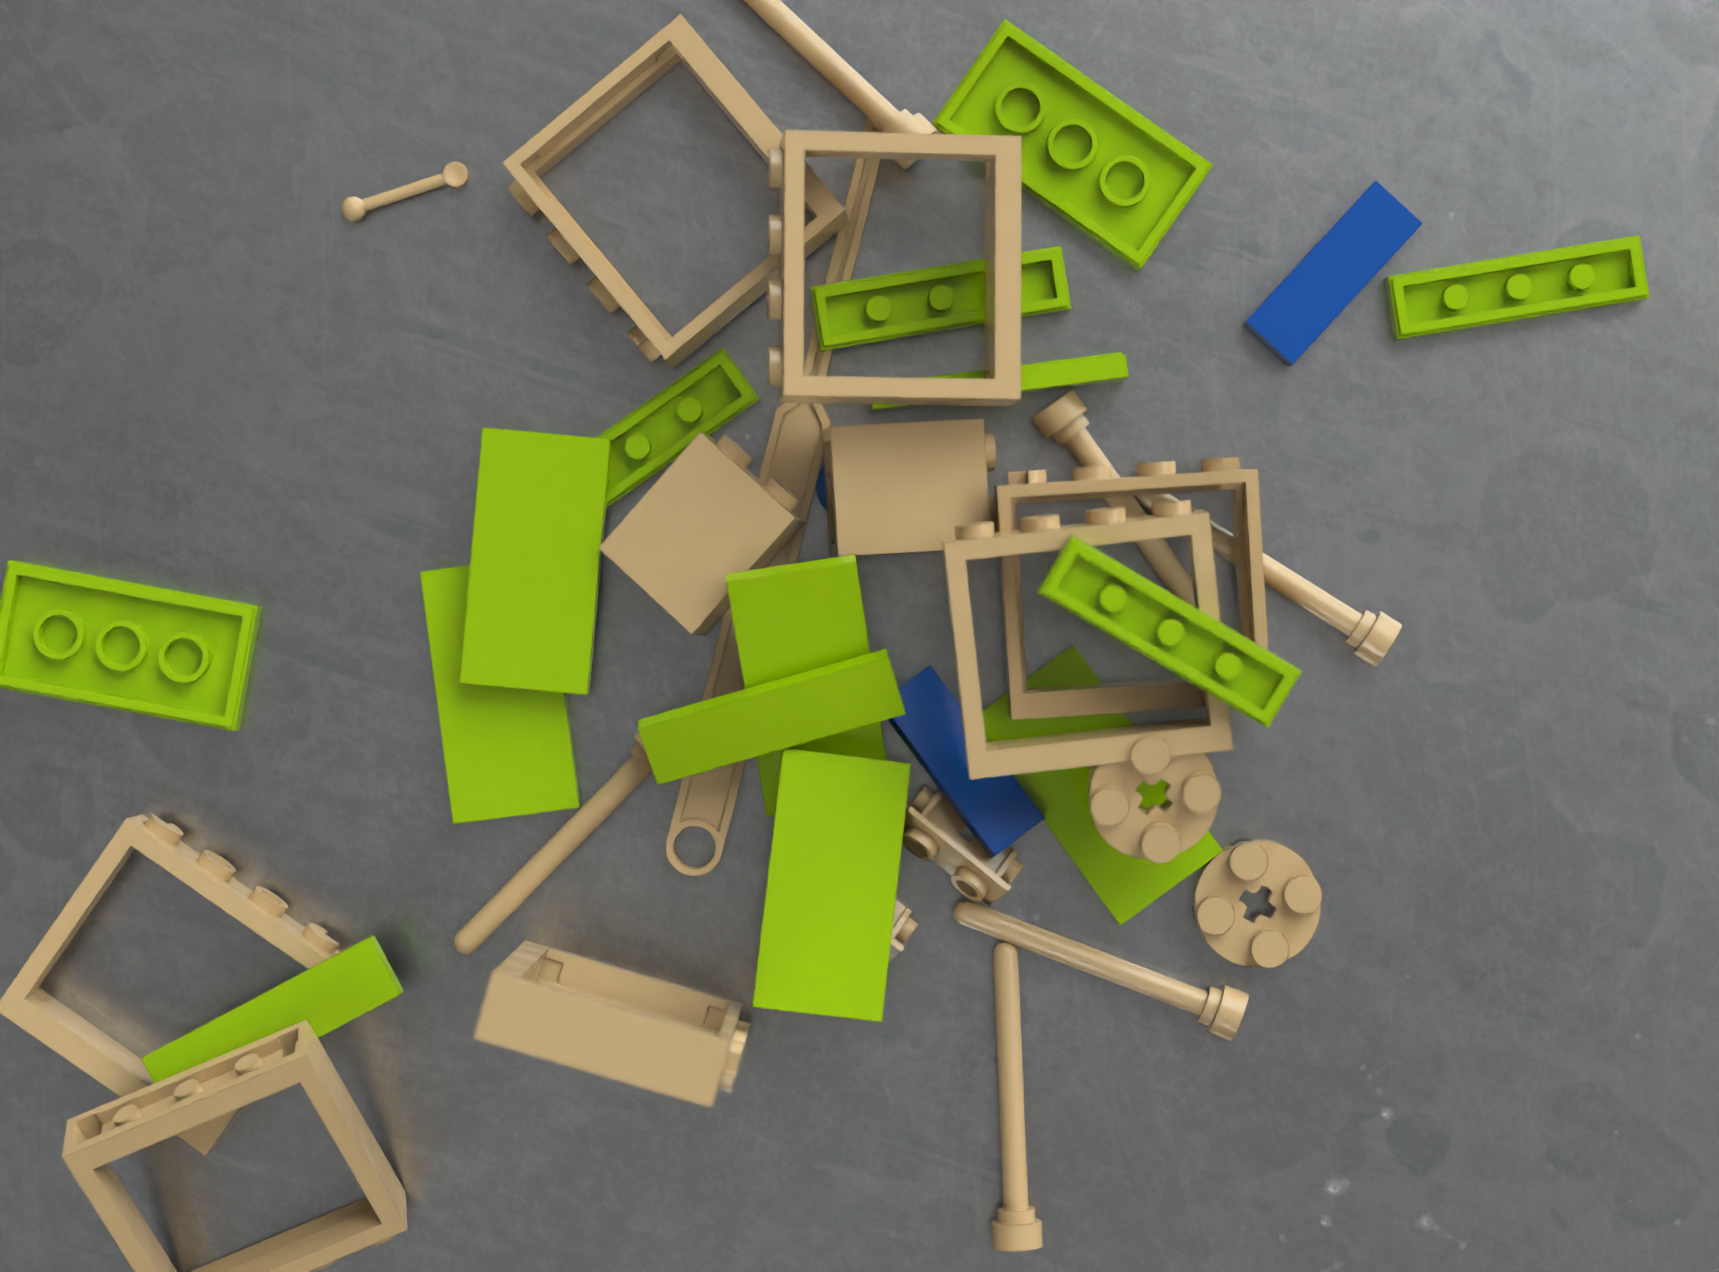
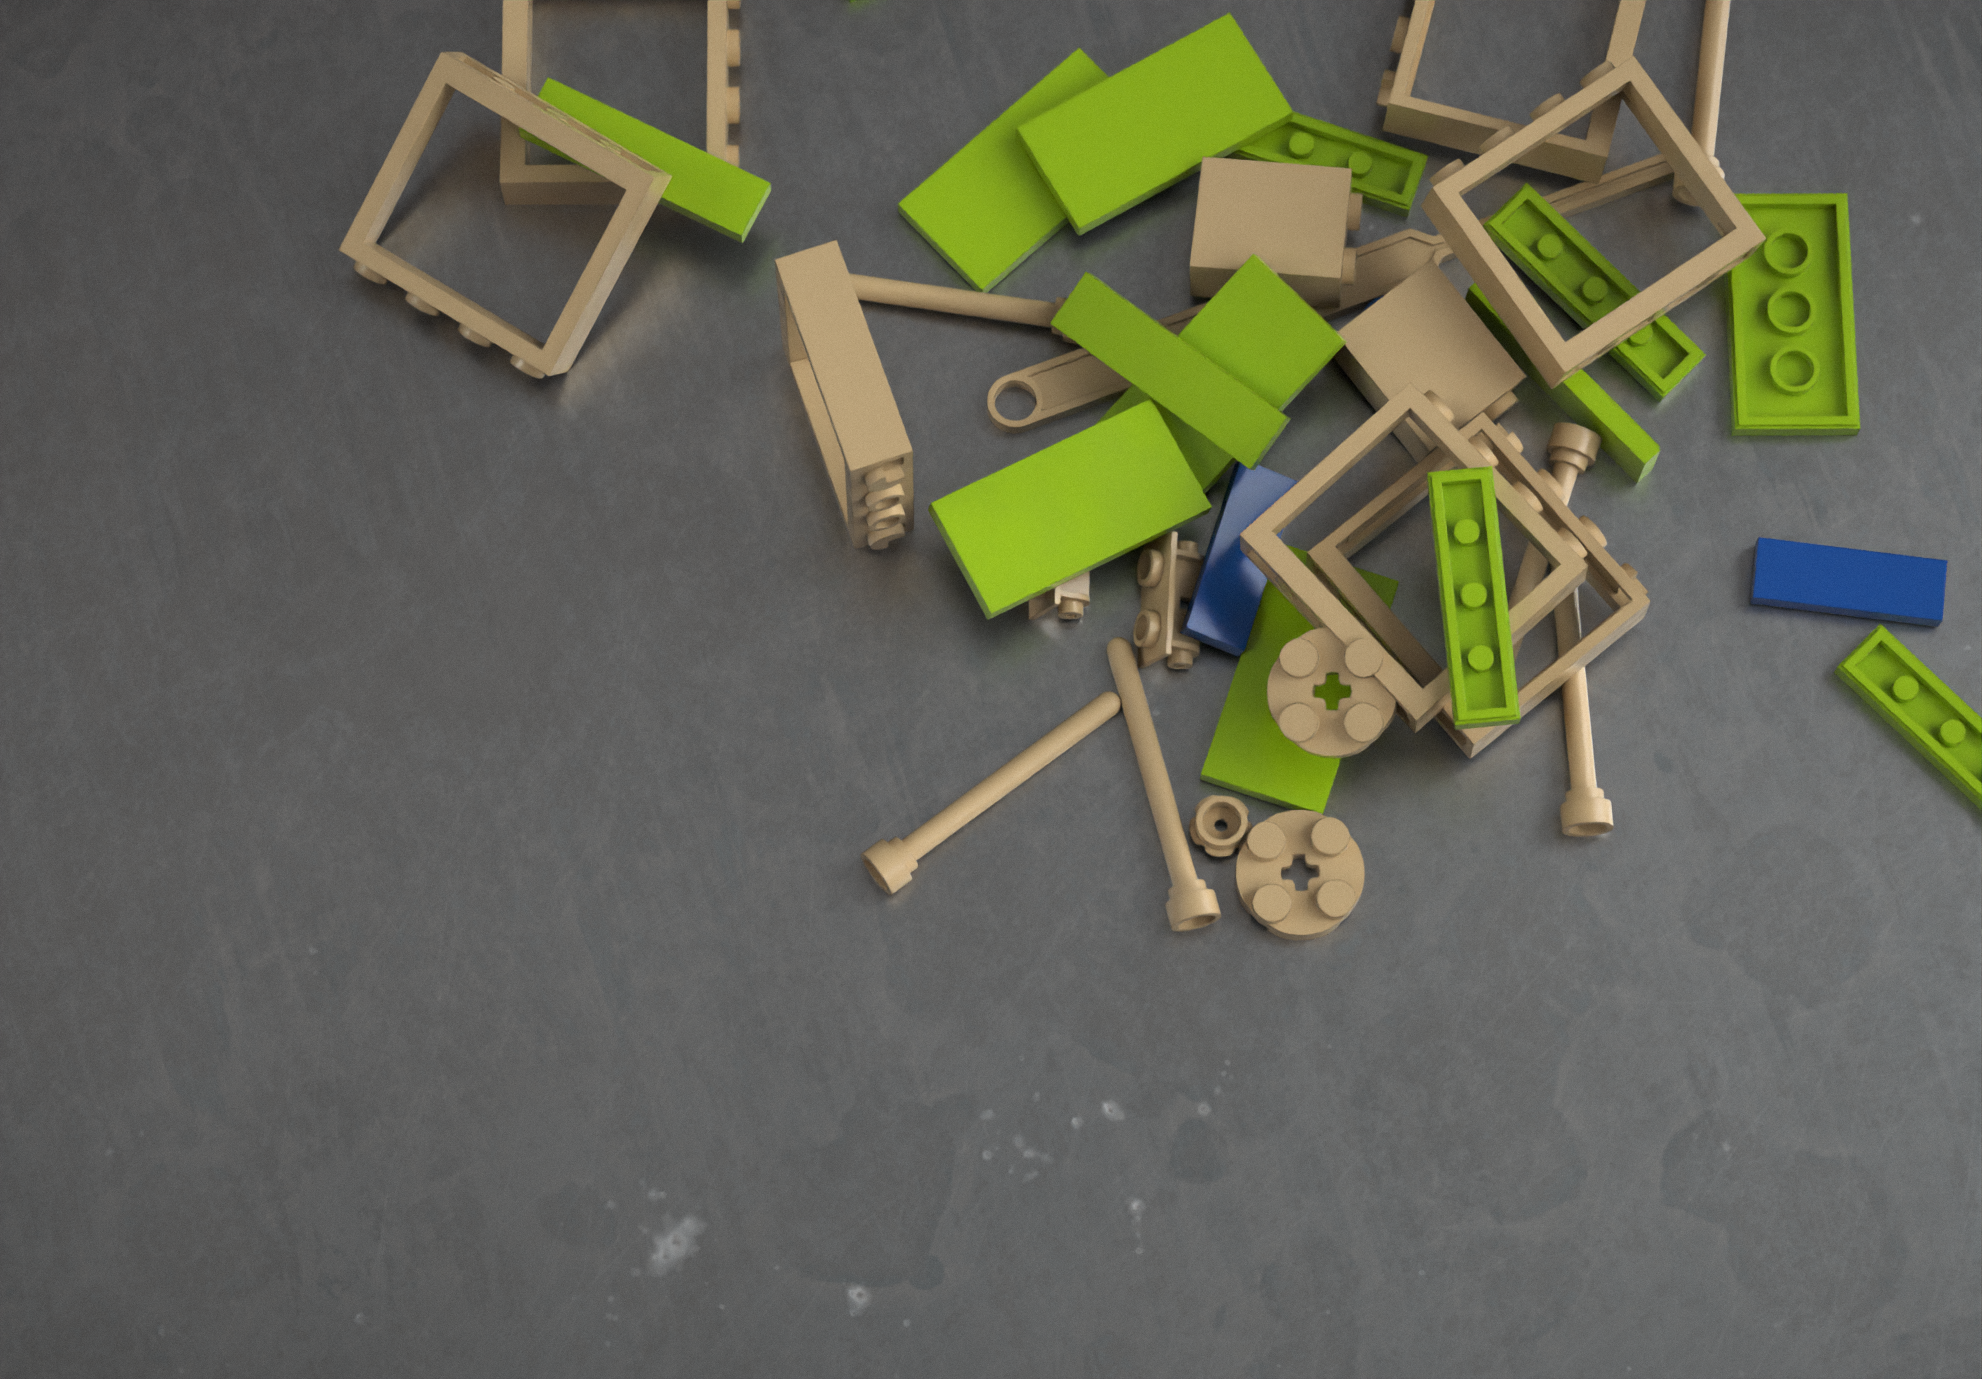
camera: 55 degrees right, 15 degrees down
none -> tan plate [1189,795,1252,857]

